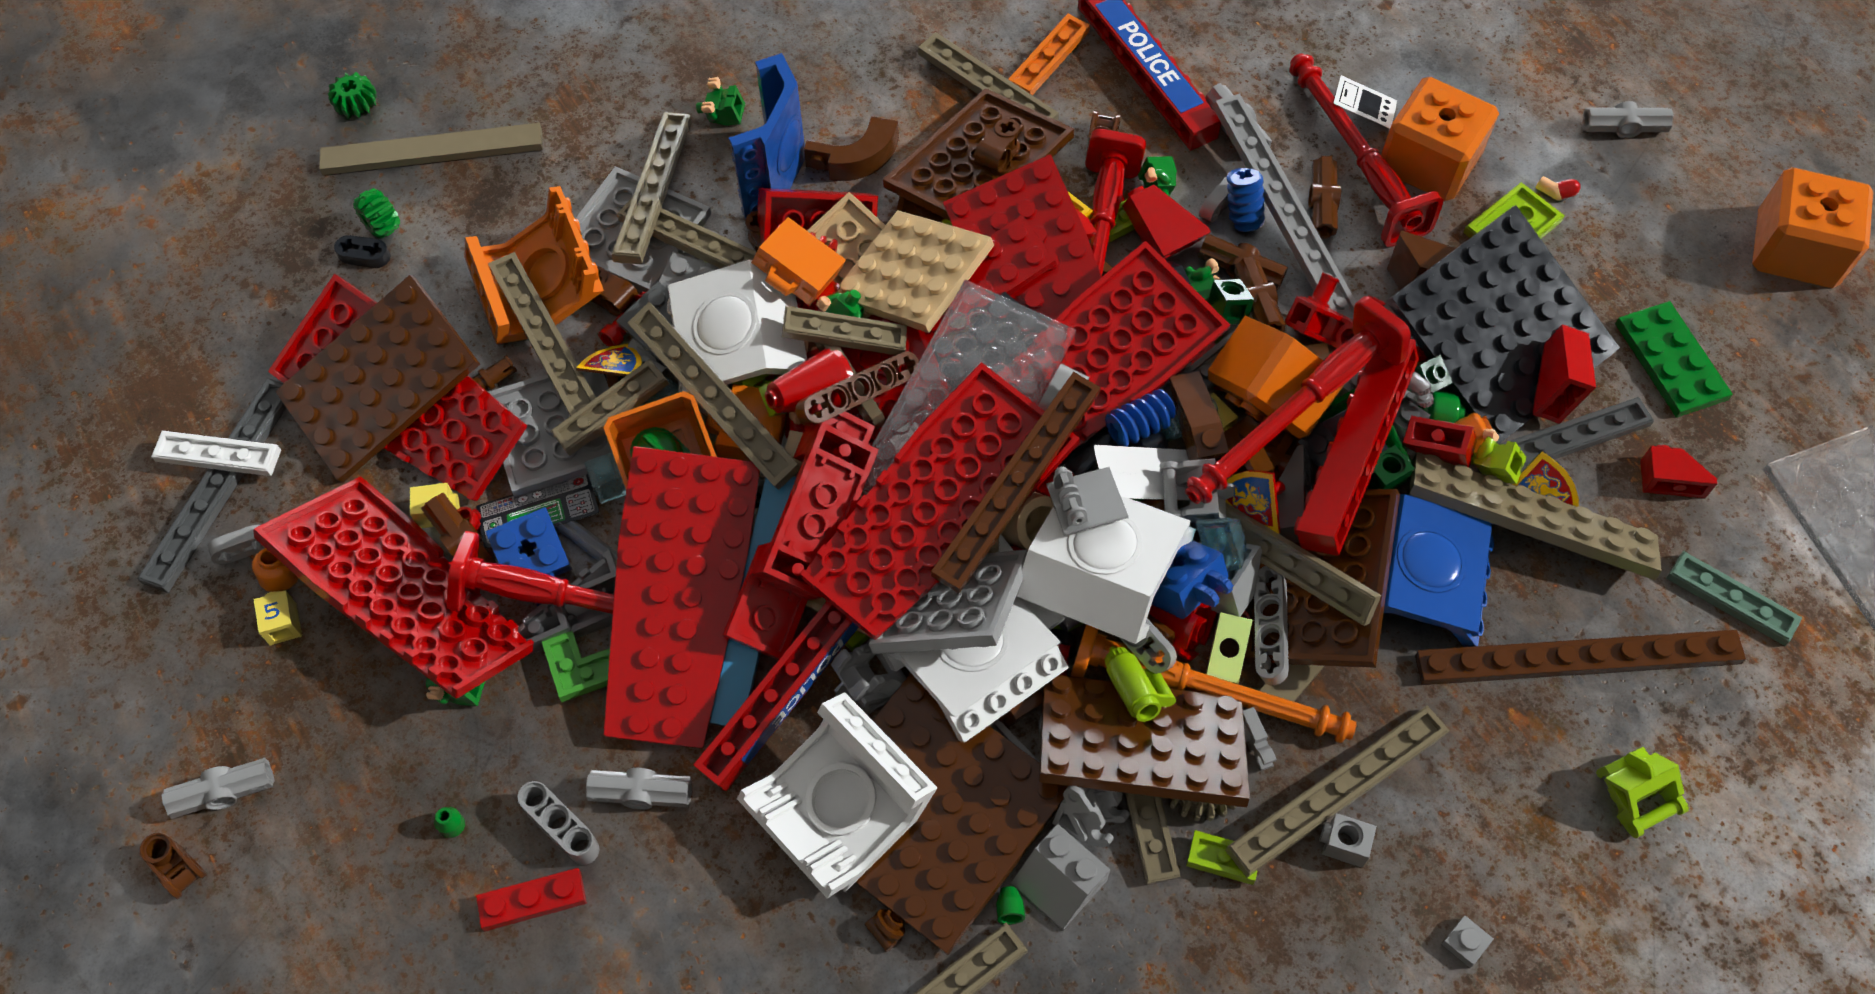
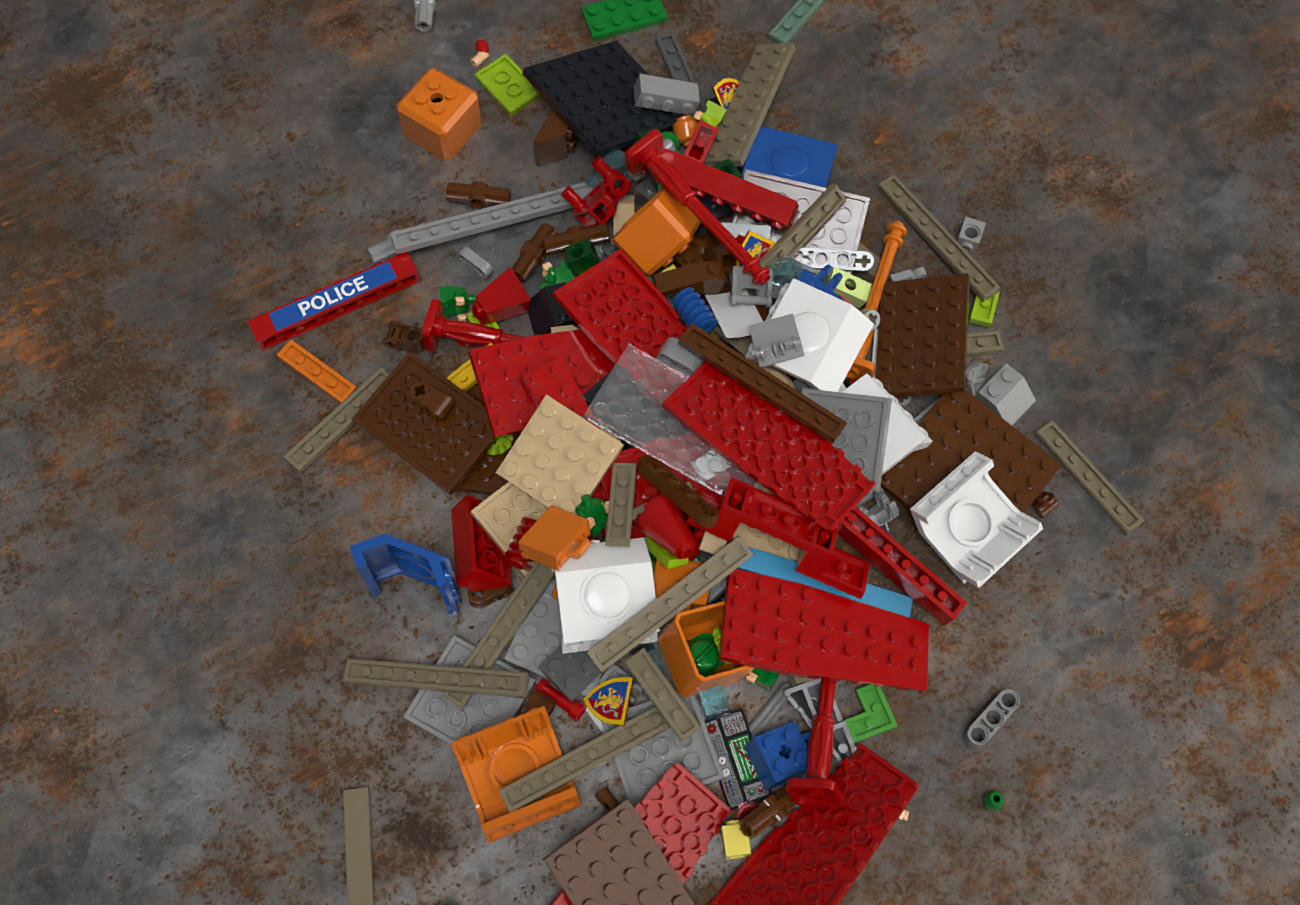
camera: 90 degrees left, 5 degrees up
red plate [476,868,587,932] -> none
light grey piece [586,768,692,810] -> none
green piece [696,77,745,126] -> none
reddish brown arch [804,116,899,181] -> none
green hose [996,886,1025,925] -> none
lime piece [1105,646,1176,722] -> none
blue piece [1226,168,1265,232] -> none
red piece [1289,53,1444,247] -> none
white sticker [1334,75,1397,129] -> none
reddish brown plate [1415,630,1746,685] -> none
light grey plate [1441,916,1494,968] -> none
red slope [1533,324,1596,424] -> none
lime piece [1596,747,1689,838] -> none
red slope [1640,445,1717,498] -> none
none -> light grey brick [634,74,700,116]

